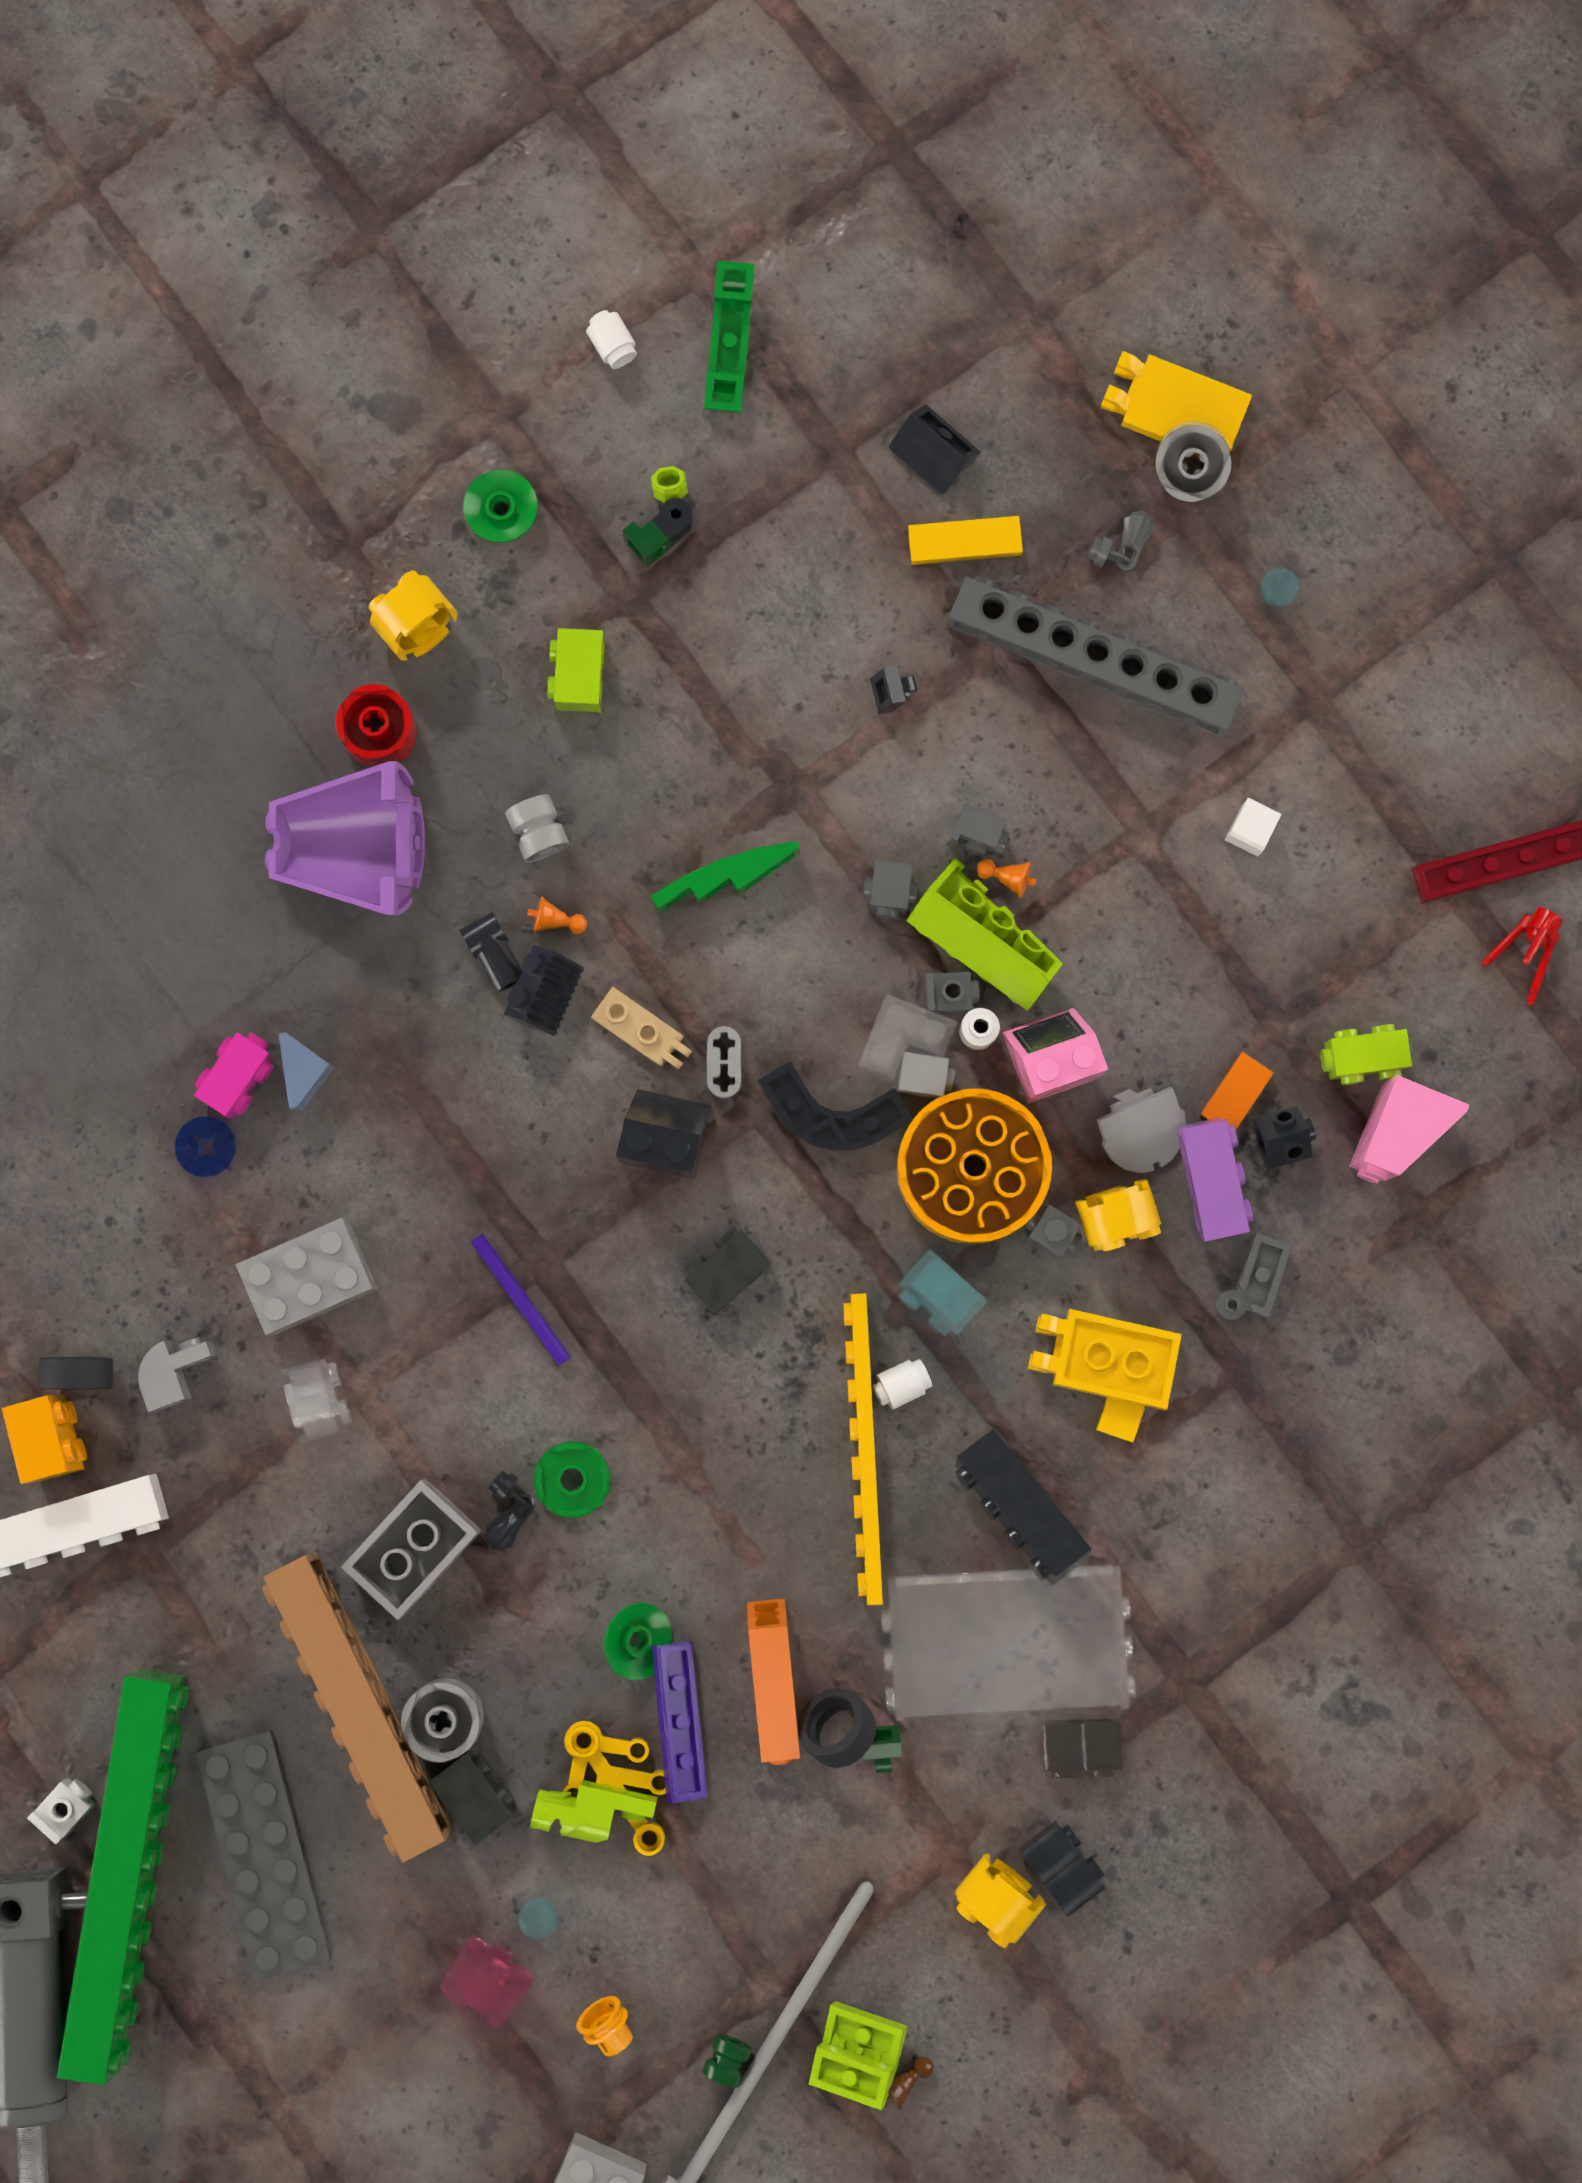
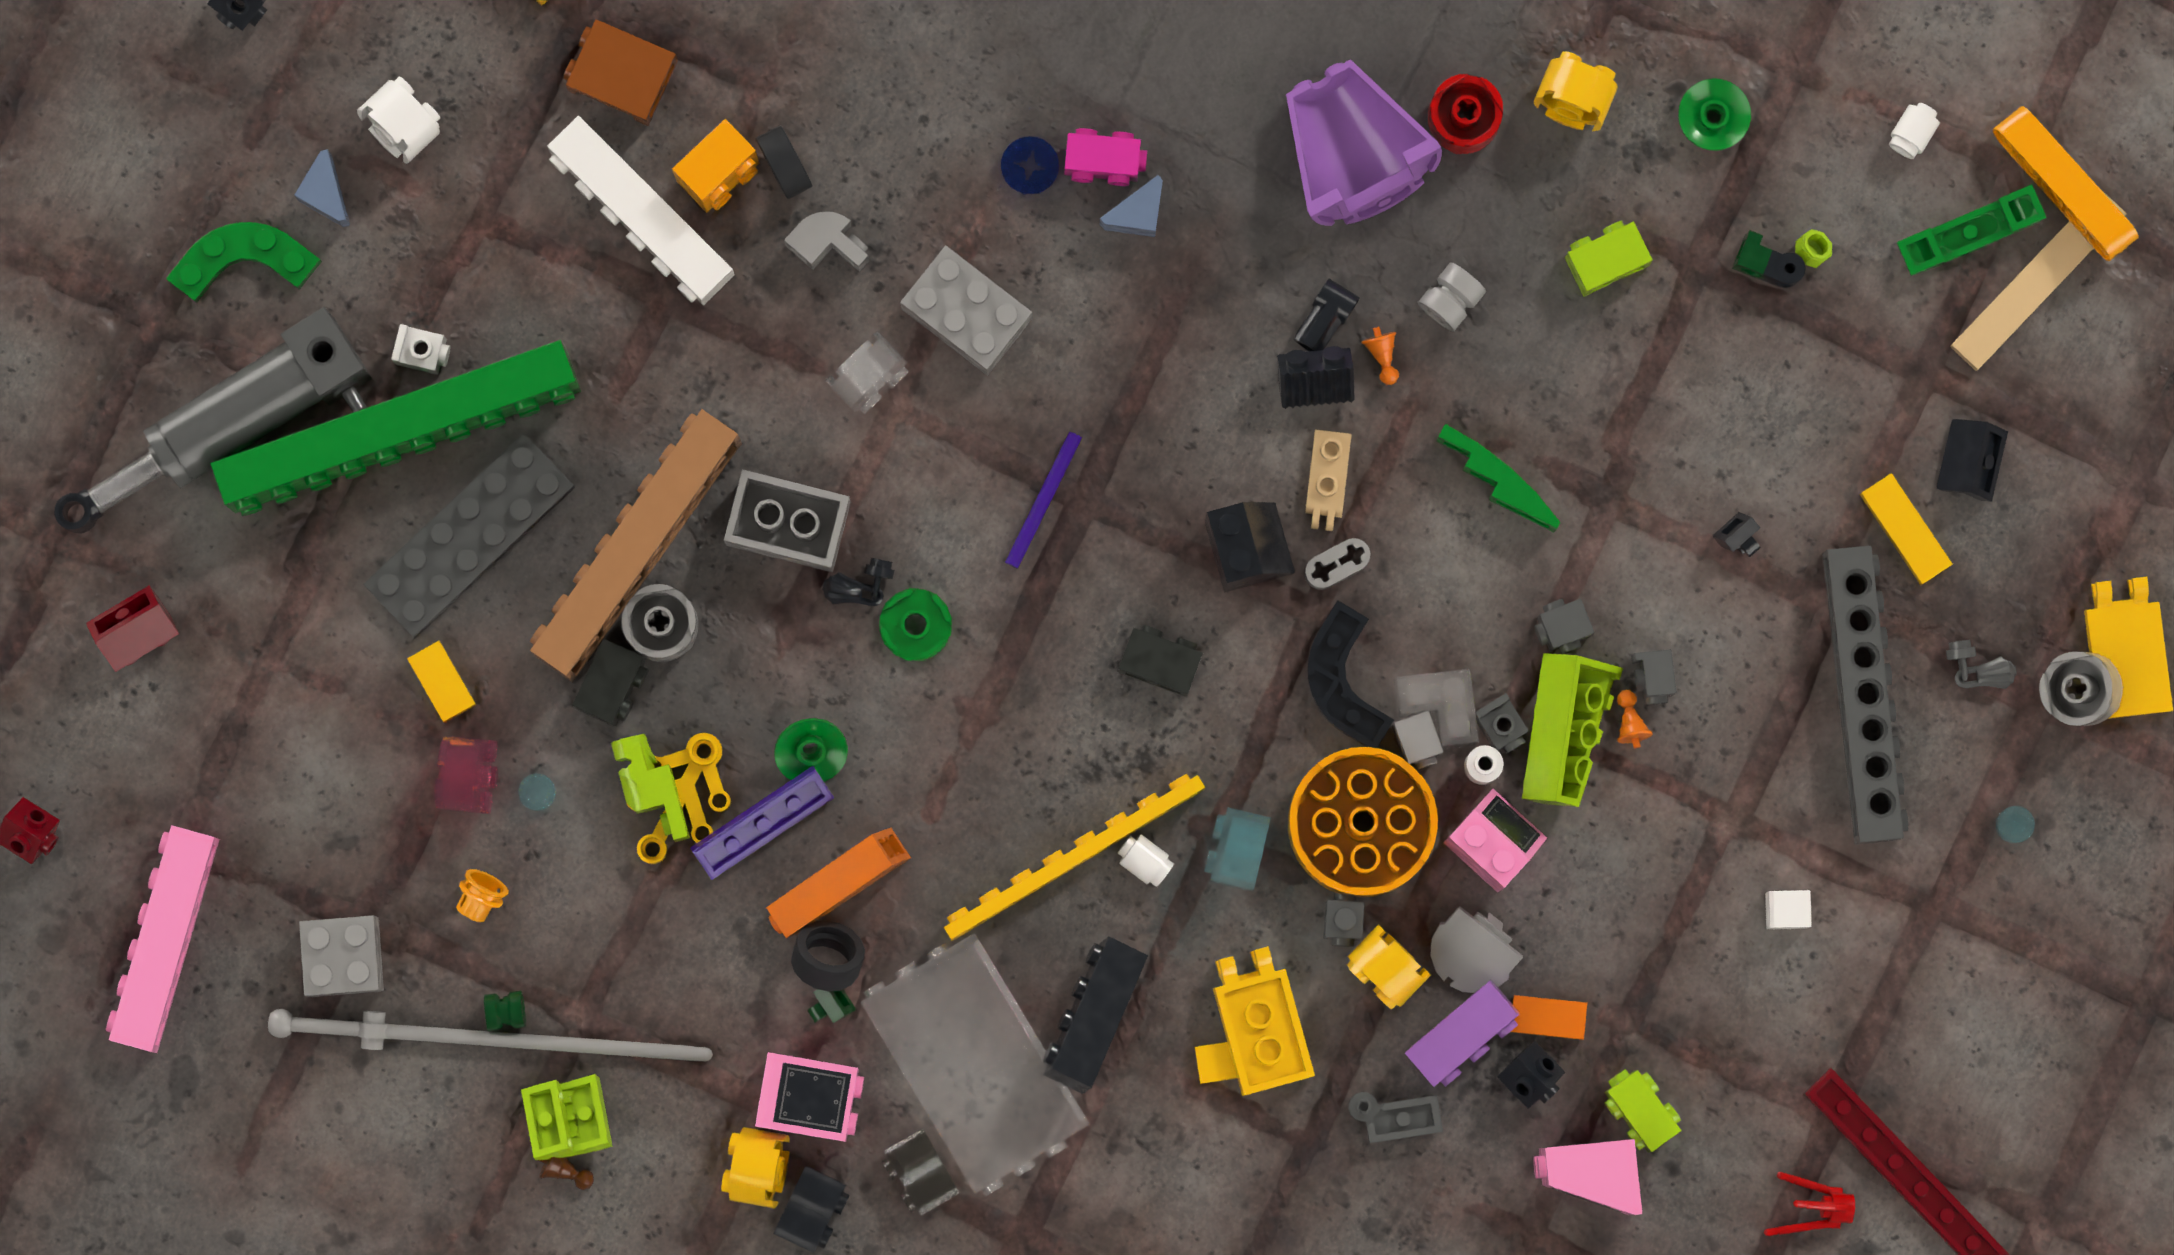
camera: 60 degrees right, 0 degrees up
none -> yellow tile [407,641,476,723]
none -> slope [755,1052,864,1142]
none -> tan tile [1950,192,2127,371]
none -> light orange beam [1992,106,2139,261]

